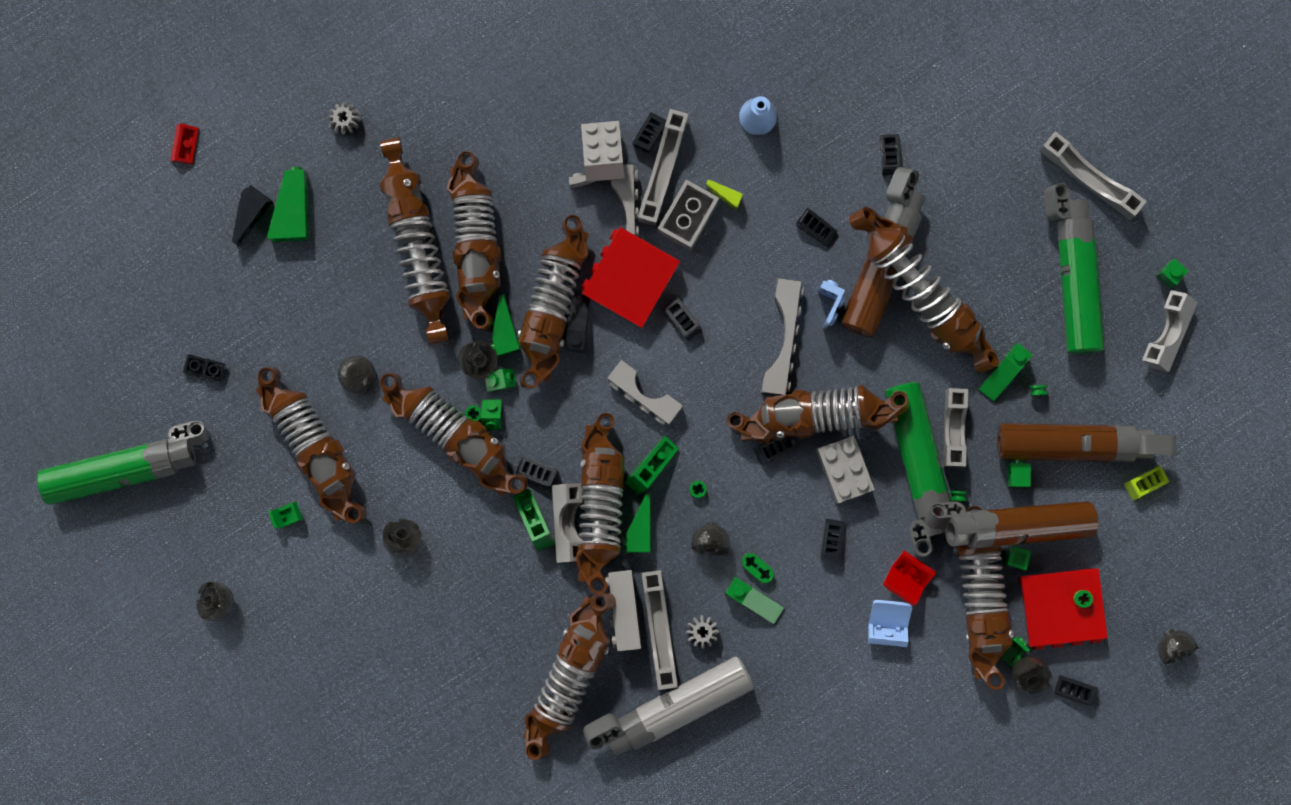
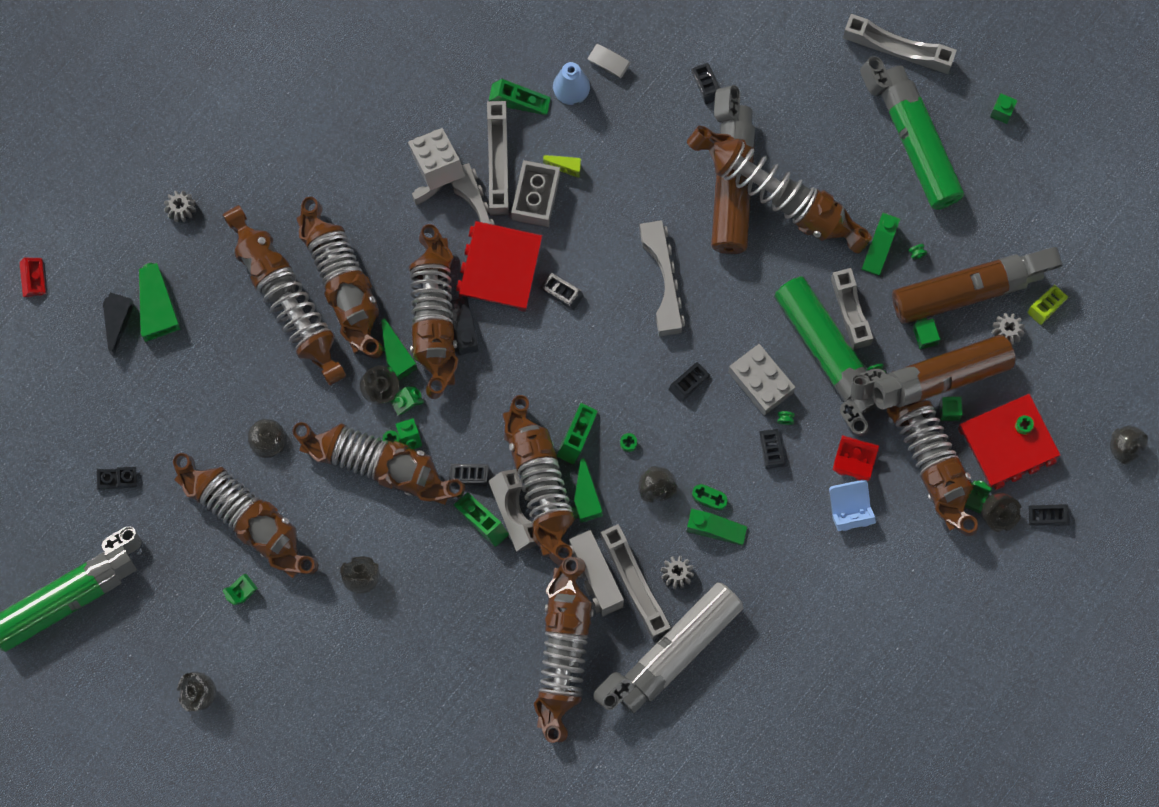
camera: 20 degrees left, 10 degrees down
light grey arch [607,360,683,426] -> none
black slope [632,112,667,154] -> none
piece [726,385,910,443] -> none
black slope [796,208,838,247] -> none
light blue bracket [818,280,846,329] -> none
light grey arch [1142,290,1198,372] -> none
none -> green slope [489,79,551,115]
none -> light grey slope [588,44,630,78]
none -> green bush [777,411,795,425]
none -> light grey gear [992,313,1025,345]

